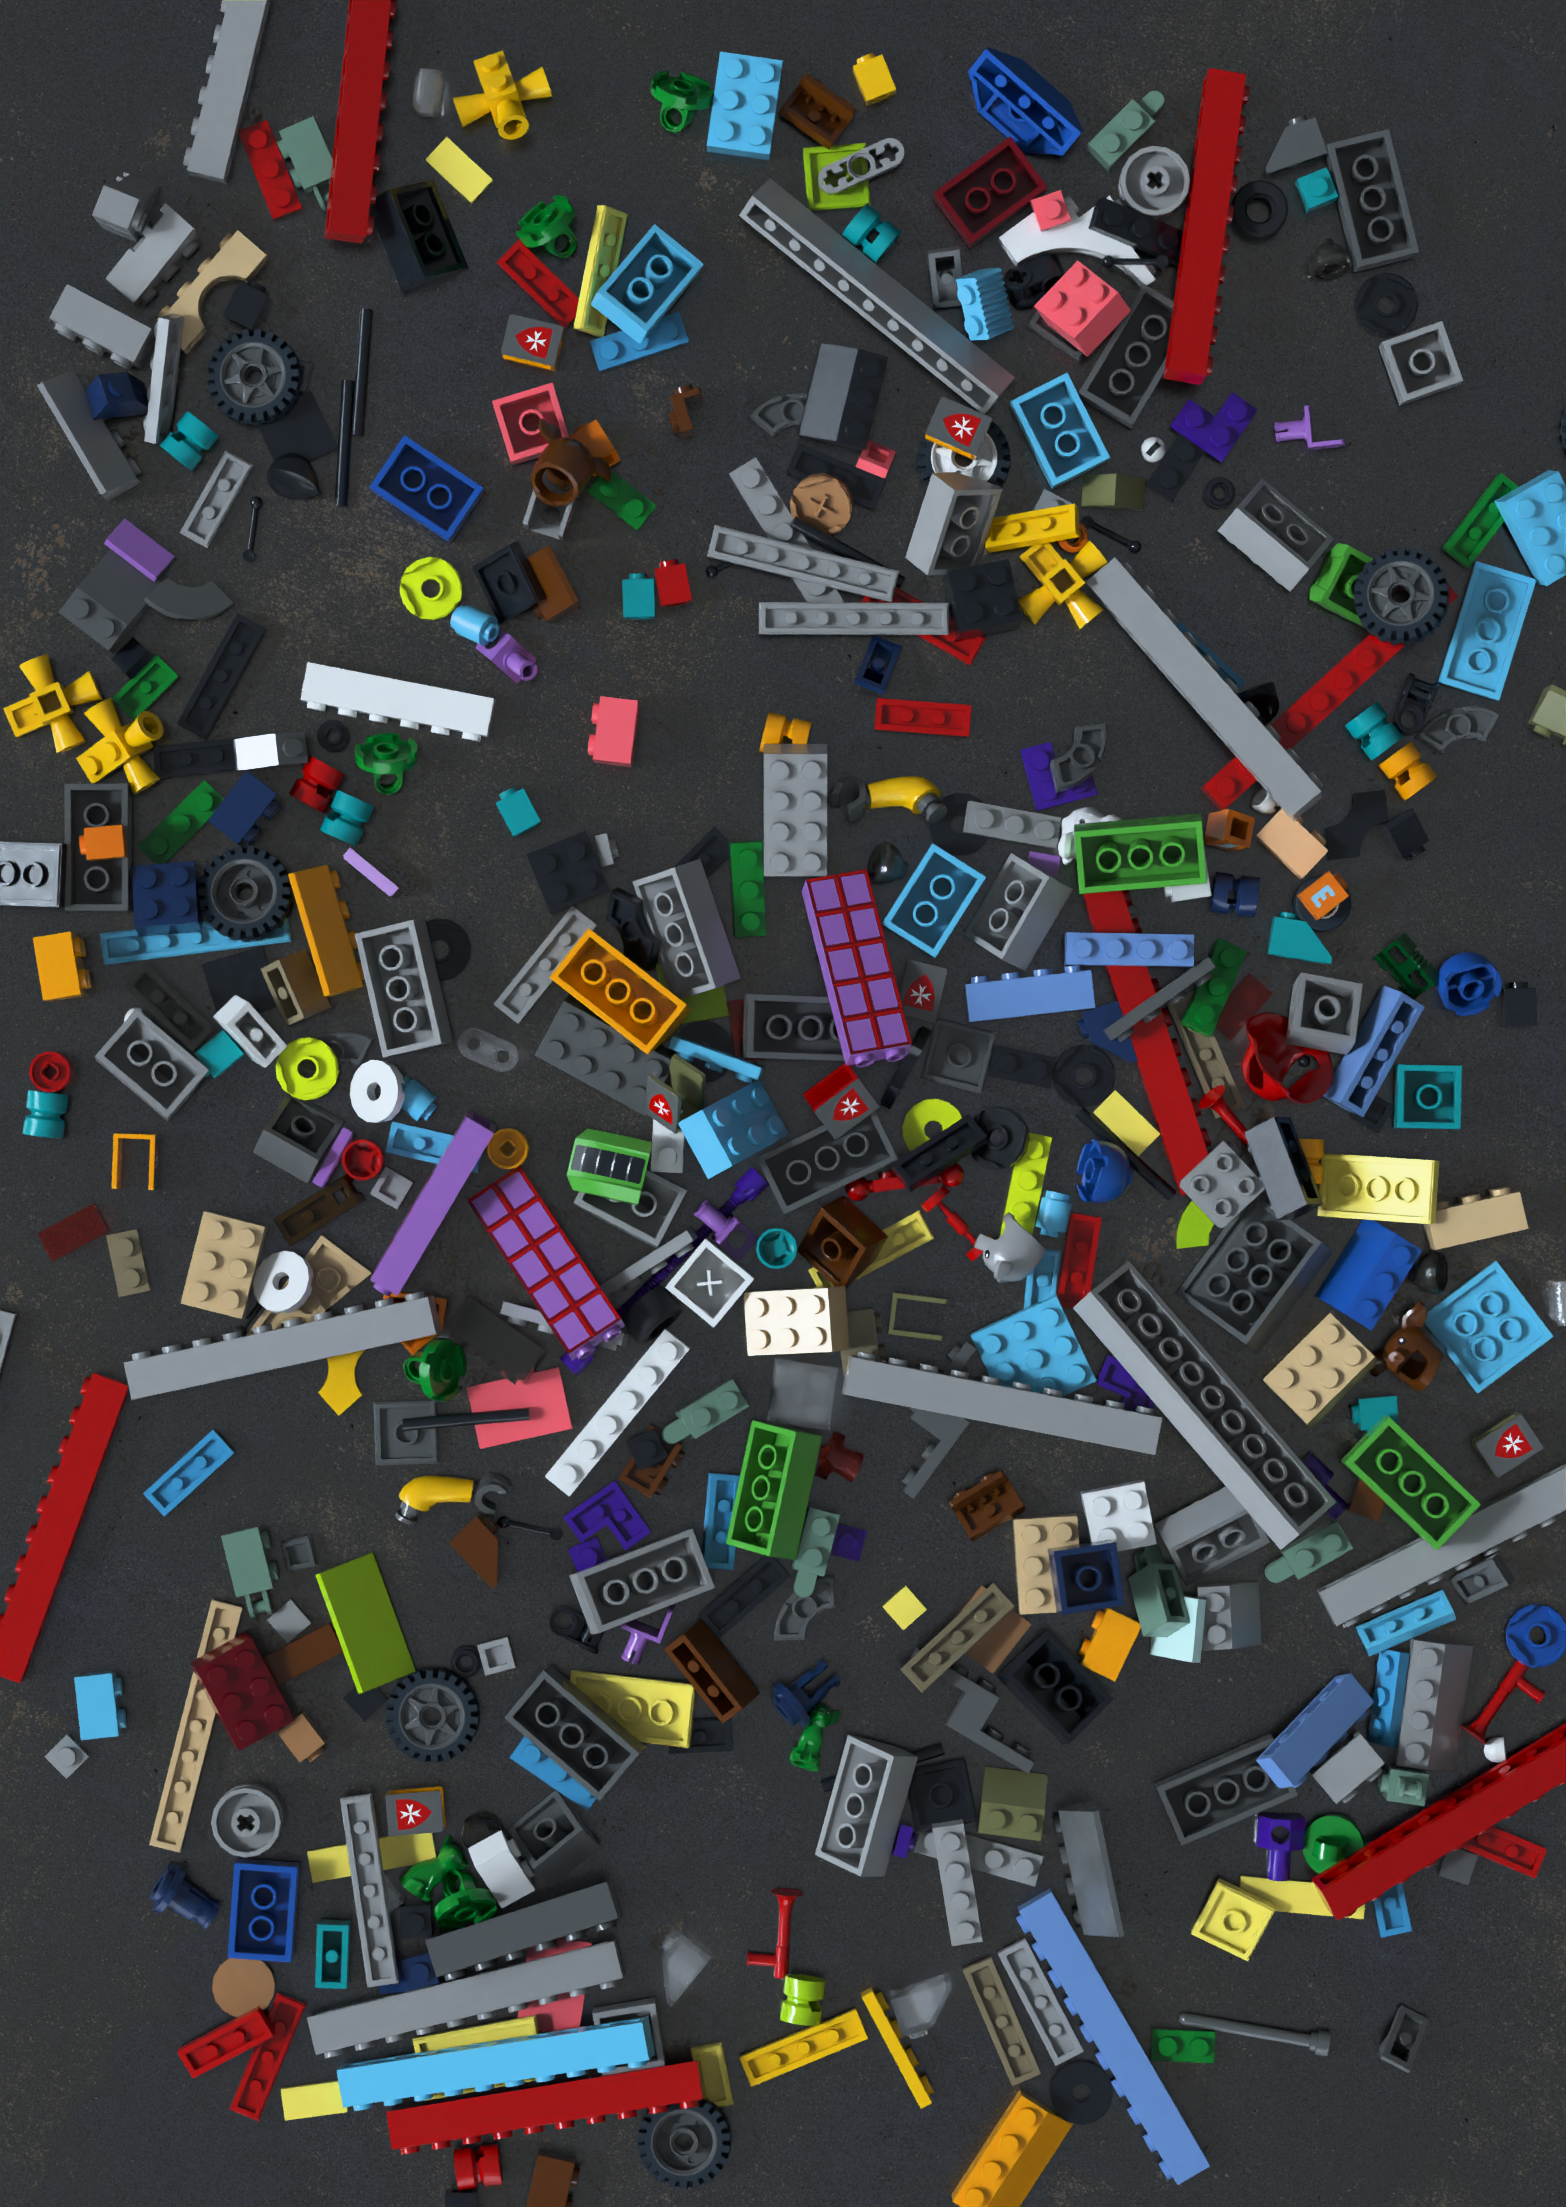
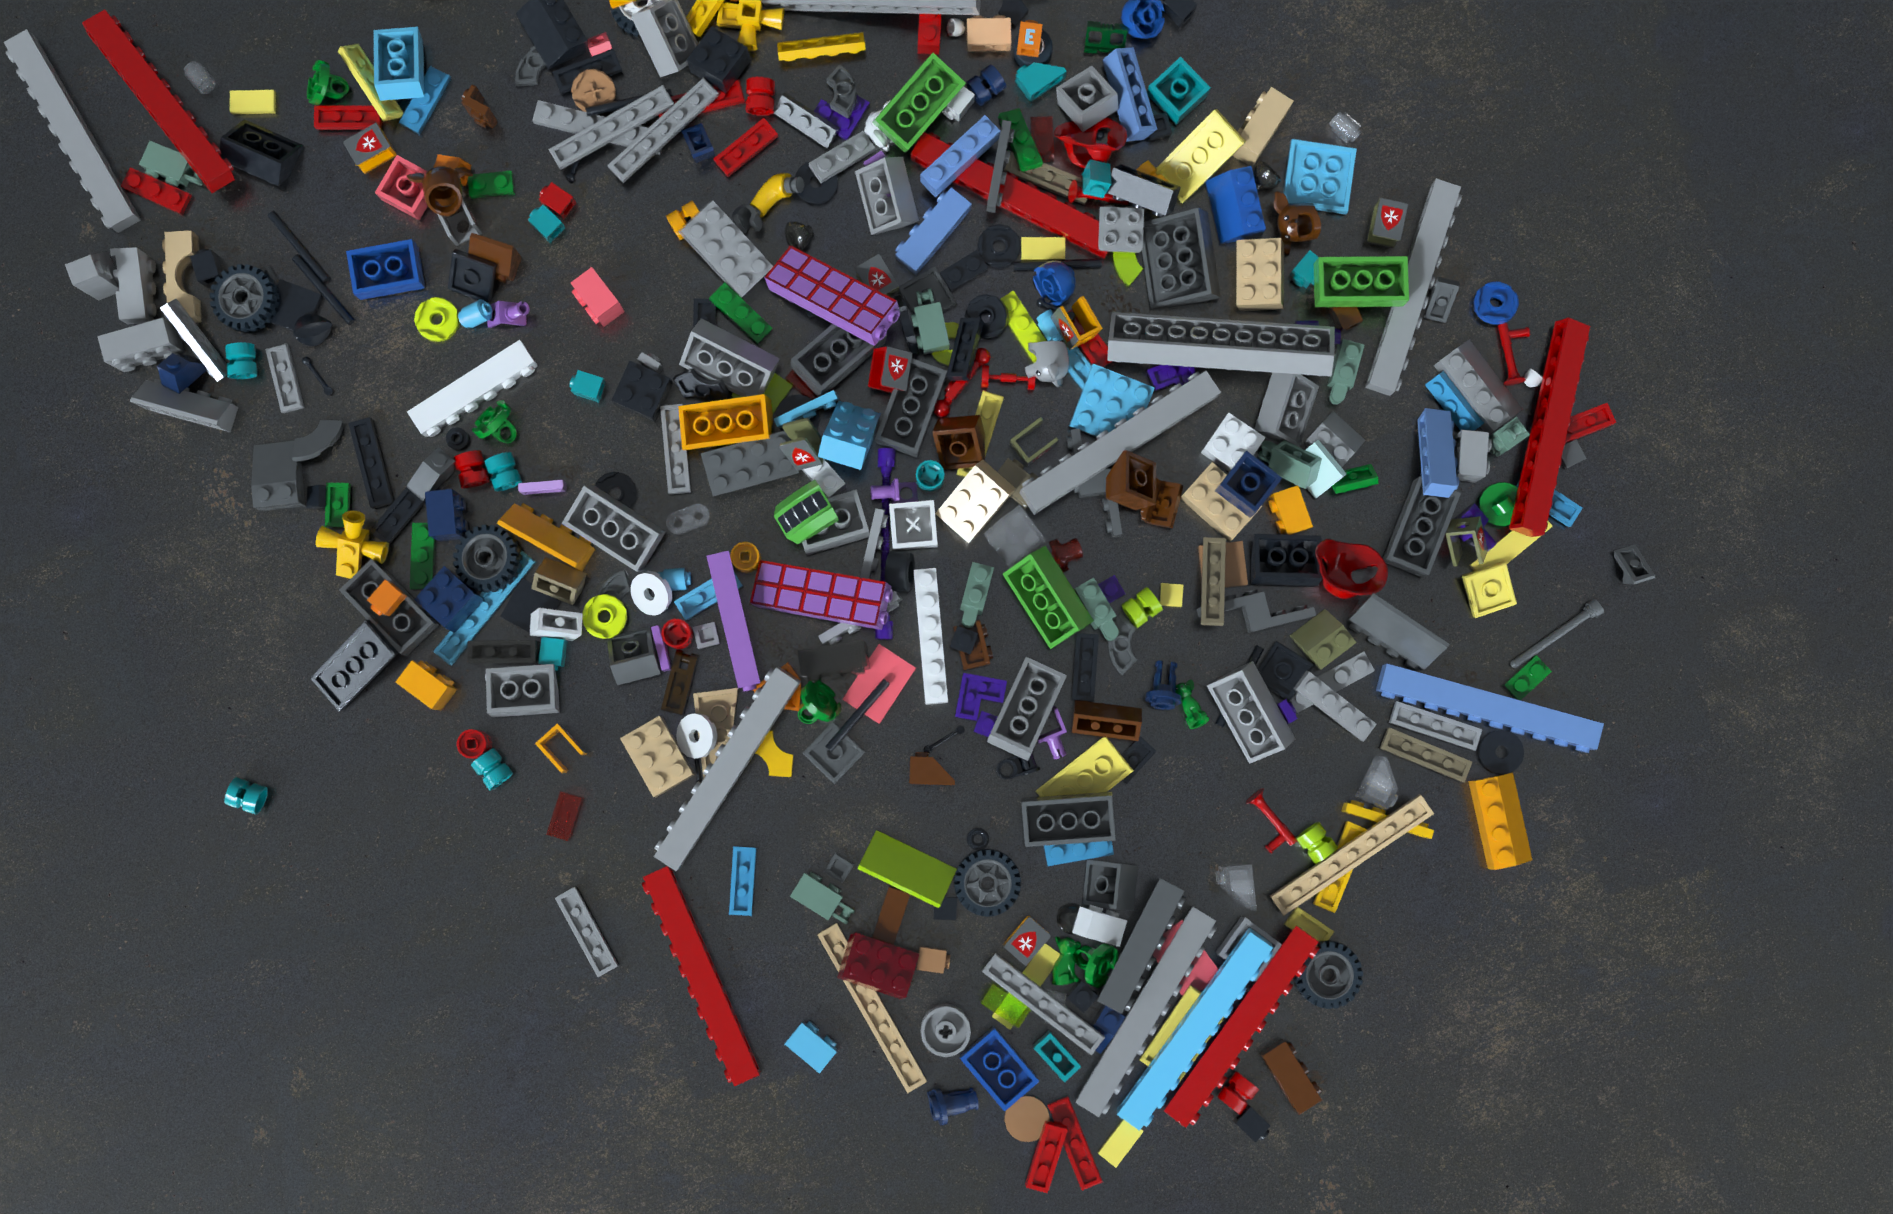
camera: 50 degrees left, 5 degrees down
yellow brick [3,654,103,754] -> none
light grey plate [45,1734,90,1779] -> none
medium lavender tile [104,518,175,582] -> none
dark tan plate [106,1229,151,1297] -> none
light grey tile [267,1598,312,1644] -> none
piece [395,1472,511,1526] -> none
yellow brick [453,51,553,140] -> none
light grey plate [477,1636,516,1676] -> none
dark azure plate [701,1472,740,1570] -> none
medium azure brick [881,843,986,959] -> none
dark blue slope [1077,1001,1138,1063] -> none
orange brick [1204,809,1255,852] -> none
medium azure plate [1356,1589,1456,1657] -> none
none -> red wheel [746,77,775,116]
none -> plate [774,93,840,148]
none -> yellow plate [777,32,866,61]
none -> sand green brick [911,288,950,355]
none -> clear neon green plate [980,984,1031,1028]
none -> black hinge [1037,298,1076,321]
none -> light orange piece [1051,296,1103,350]
none -> teal brick [1082,159,1111,198]
none -> reddish brown slope [1106,450,1156,510]
none -> lime wheel [1121,587,1163,628]
none -> tan plate [1270,794,1434,916]
none -> red piece [1315,539,1388,599]
none -> green plate [1332,464,1379,494]
none -> olive piece [1446,517,1488,566]

